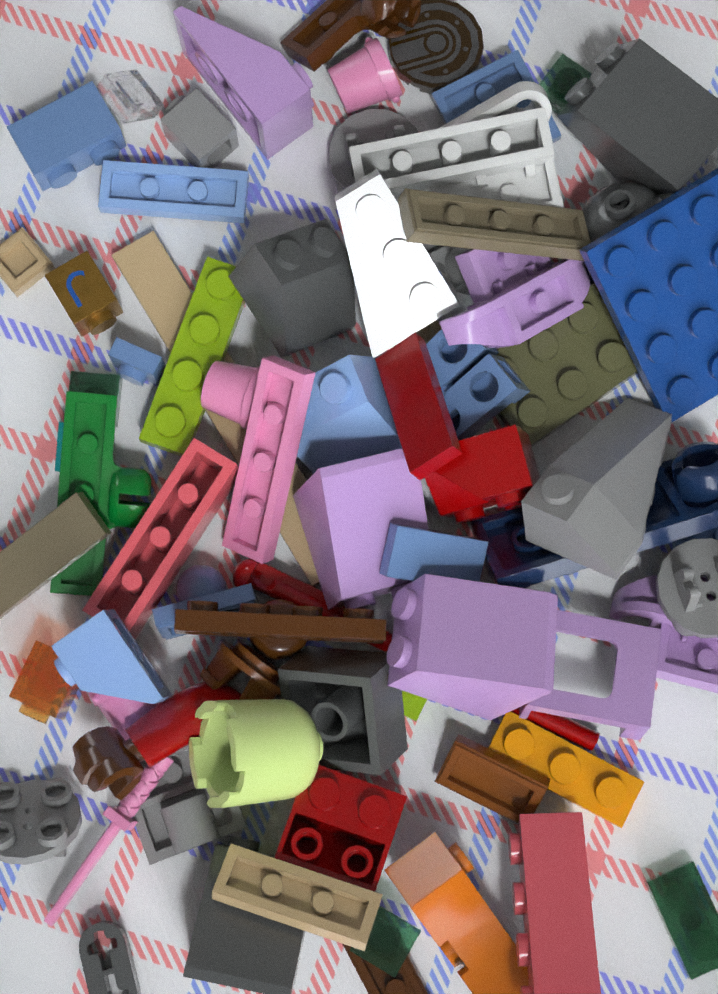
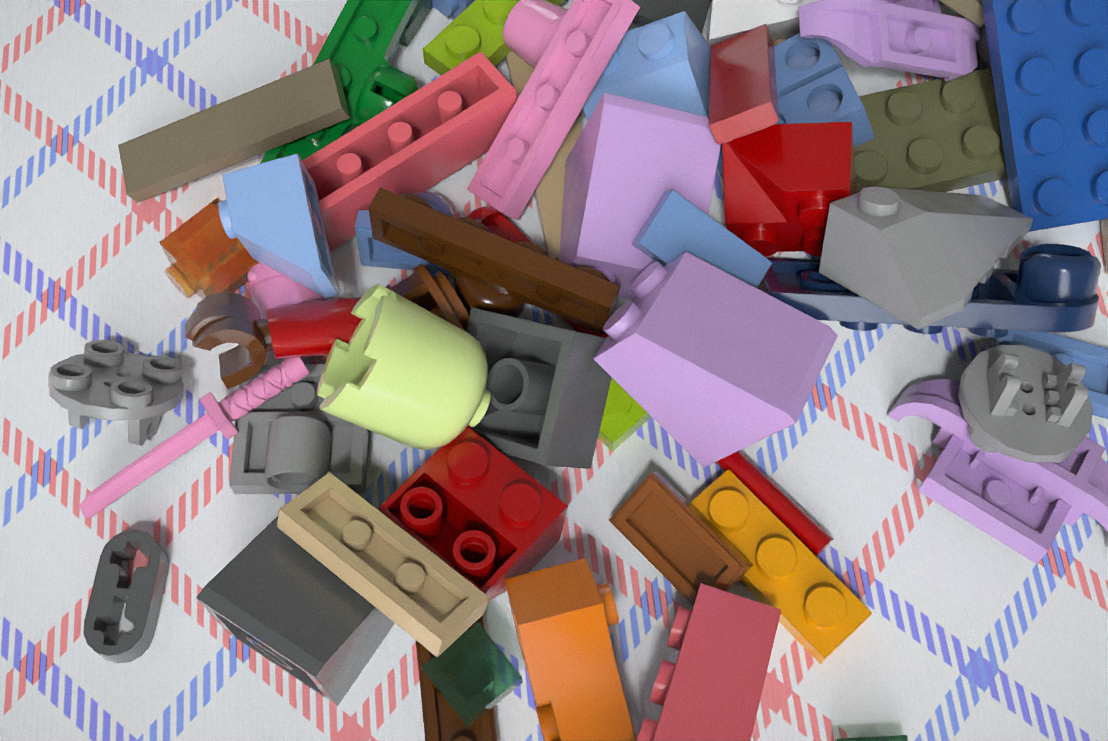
camera: 20 degrees right, 15 degrees down
lavender window [519,610,662,740] -> none

